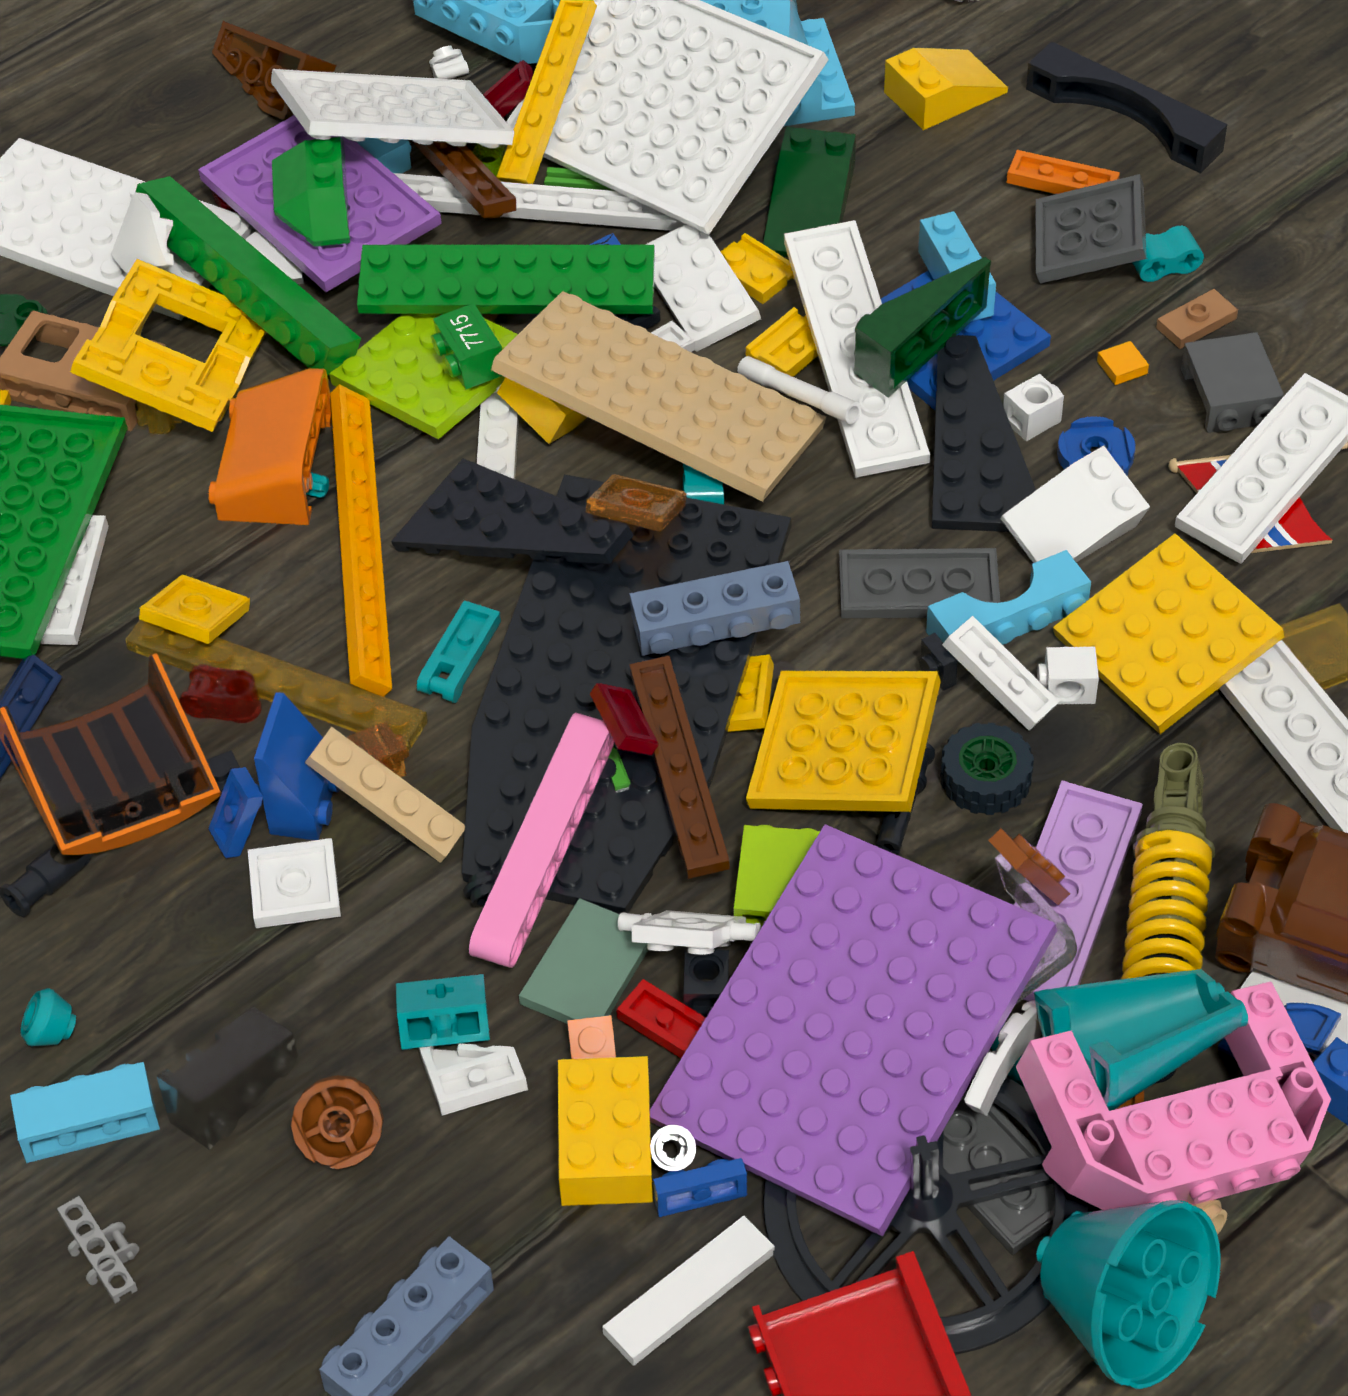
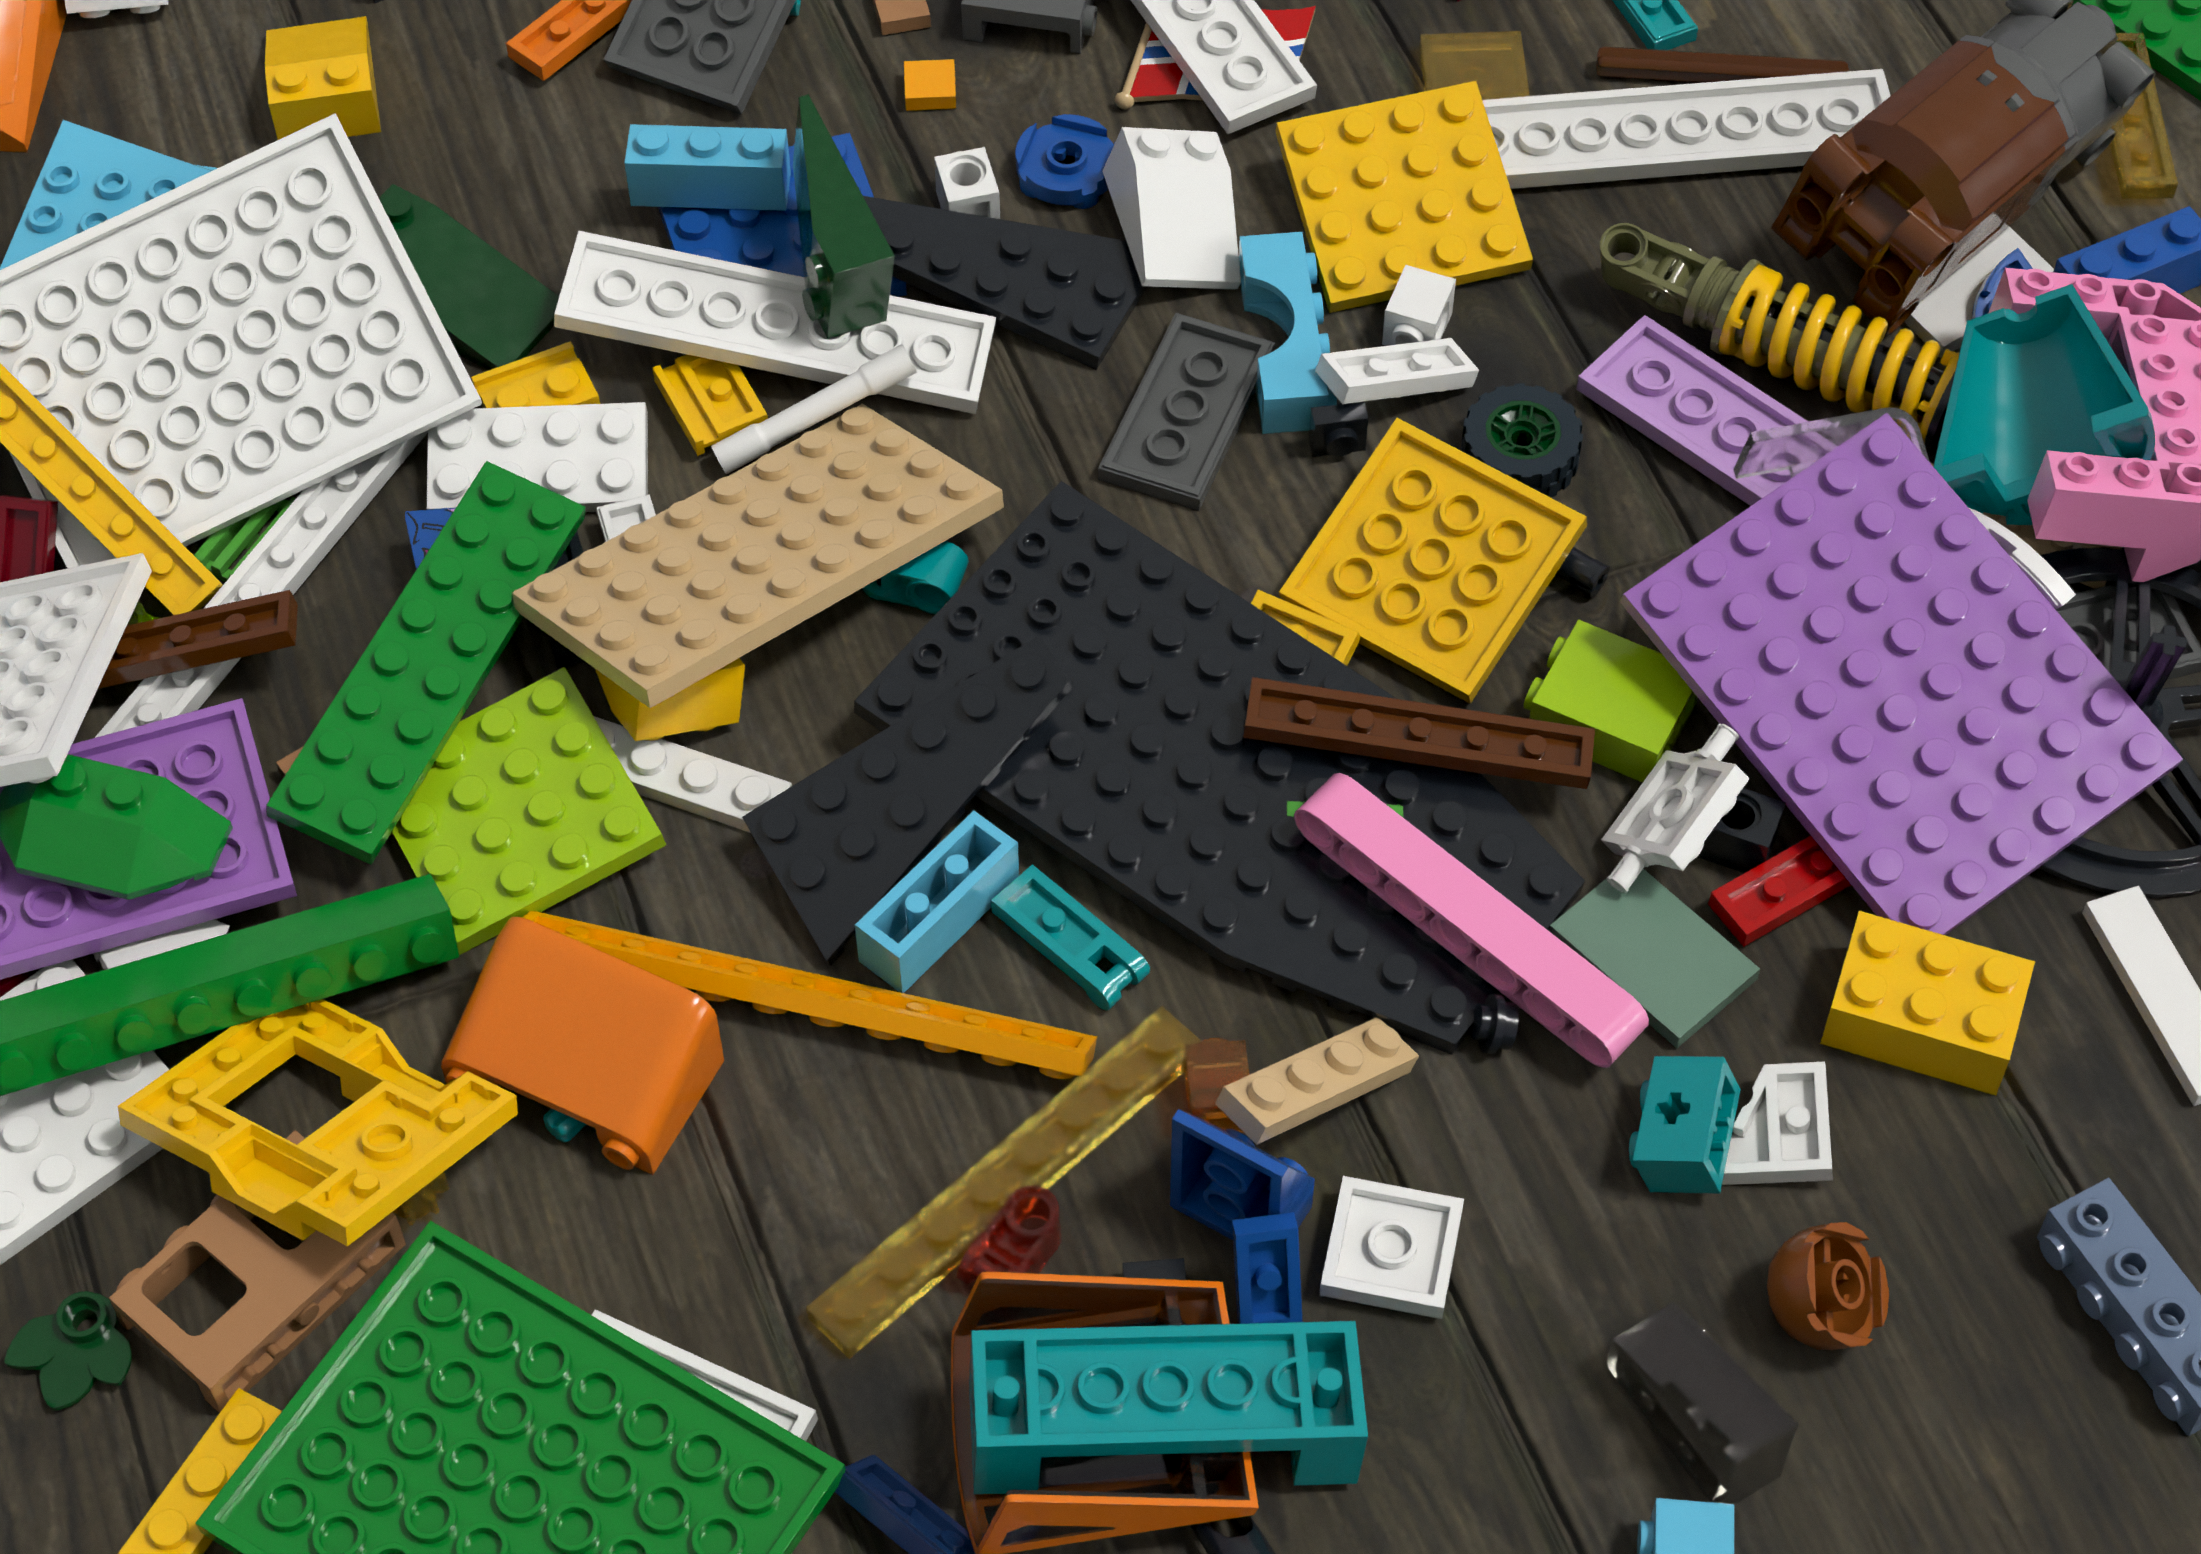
camera: 70 degrees left, 5 degrees up
white slope [111,192,173,274] -> none
yellow tile [139,574,250,644] -> none
green brick [431,303,502,390] -> none
plate [567,1015,616,1059] -> none
clear orange tile [585,474,687,532] -> none
dark red tile [590,683,659,755] -> none
sand blue brick [629,561,800,656] -> none
cone [650,1125,696,1171] -> none
blue plate [653,1158,747,1217] -> none
dark orange plate [988,828,1071,905] -> none
none -> medium azure brick [855,811,1019,993]
none -> teal plate [969,1321,1368,1494]

